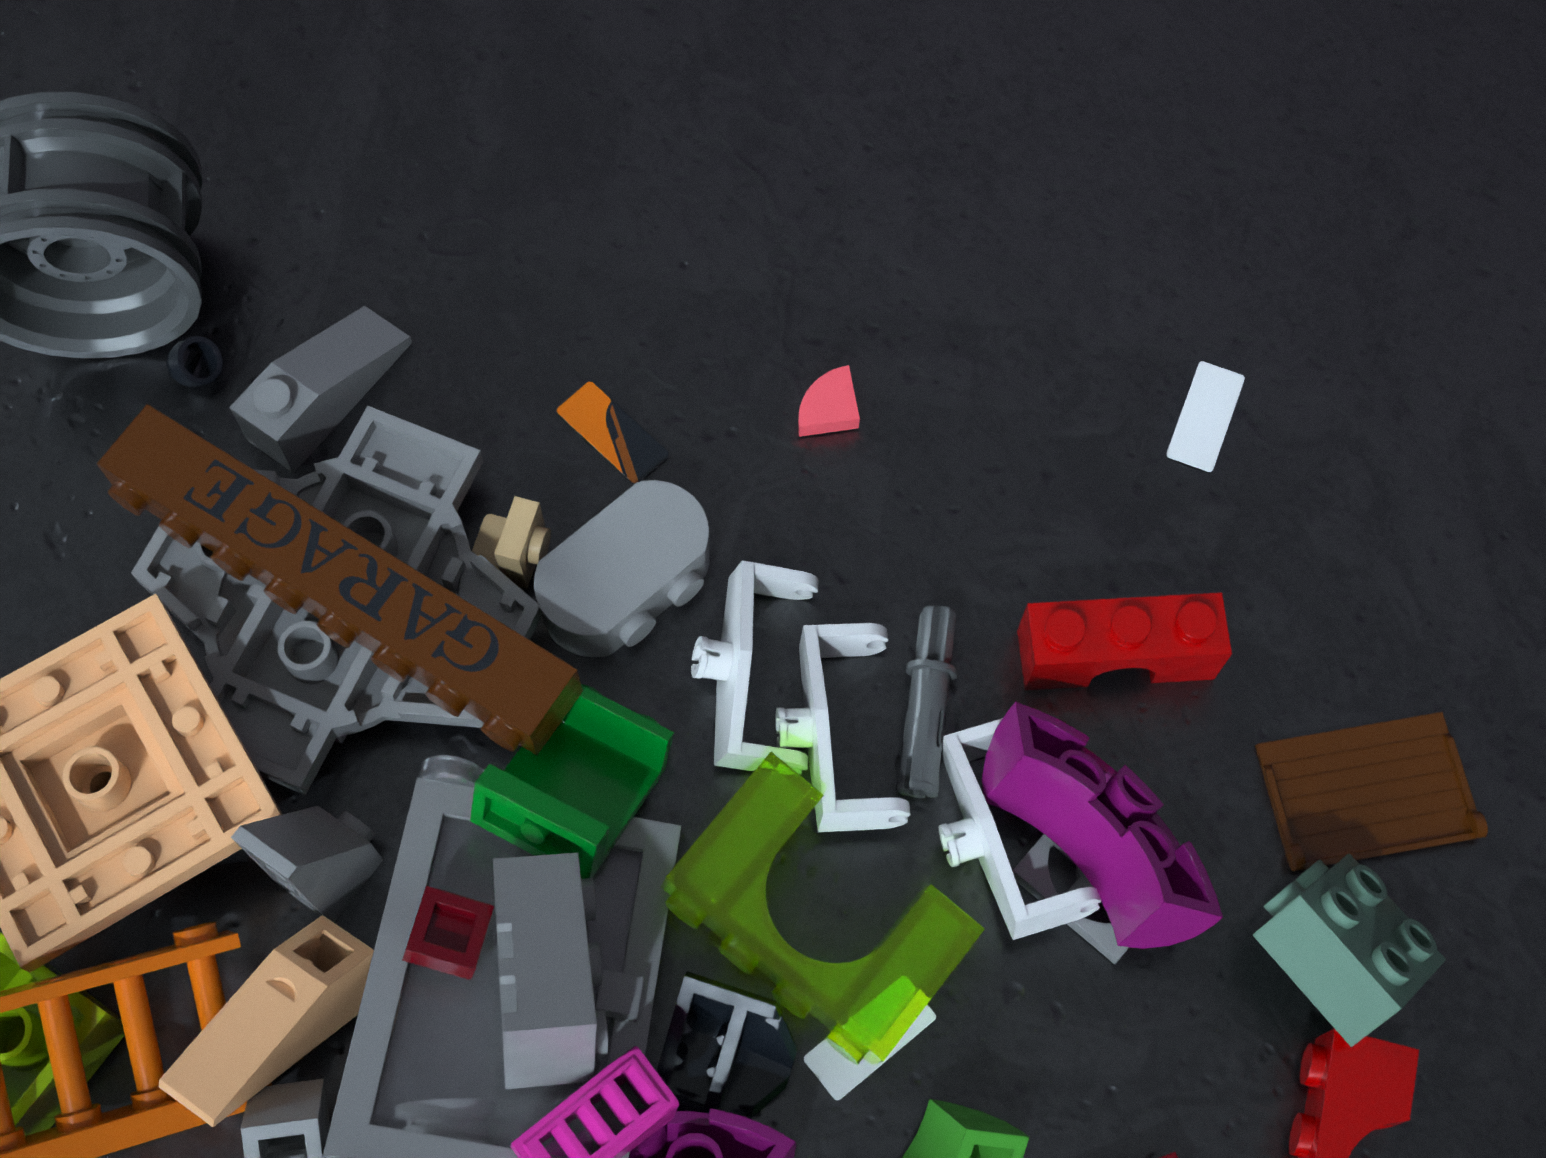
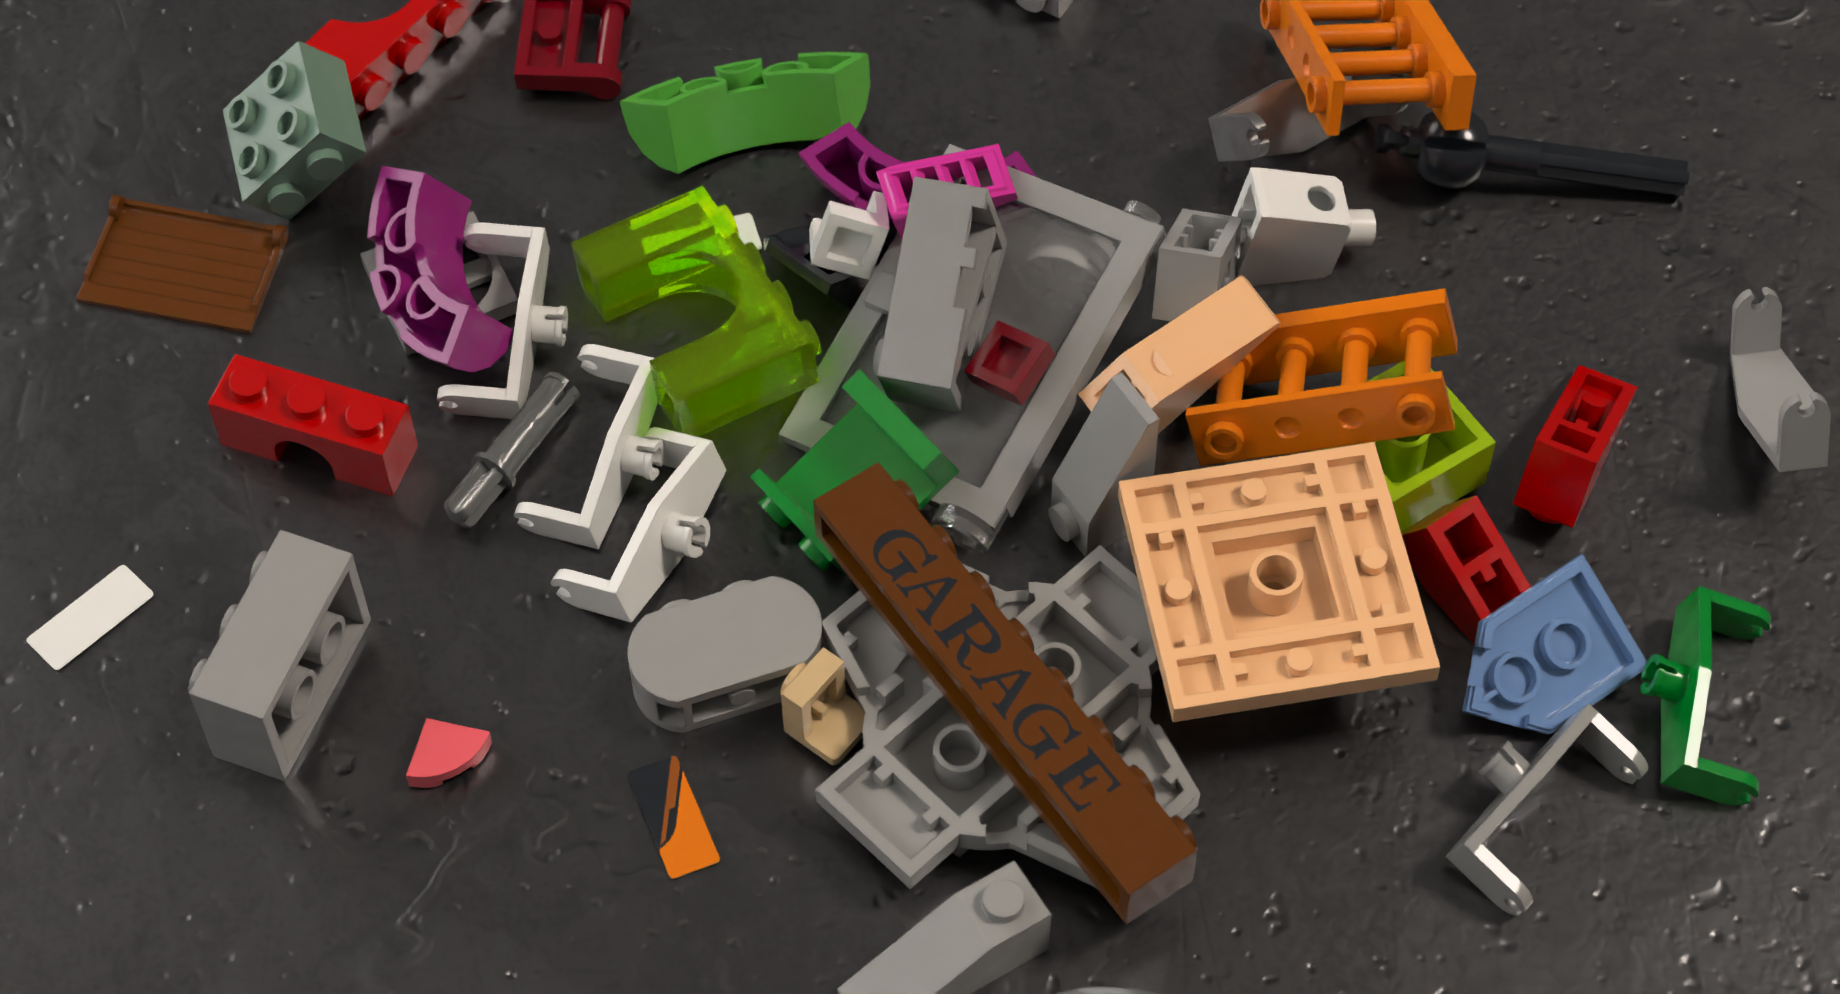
camera: 155 degrees left, 10 degrees down
none -> light grey brick [189,530,371,782]
none -> white panel [809,191,889,280]

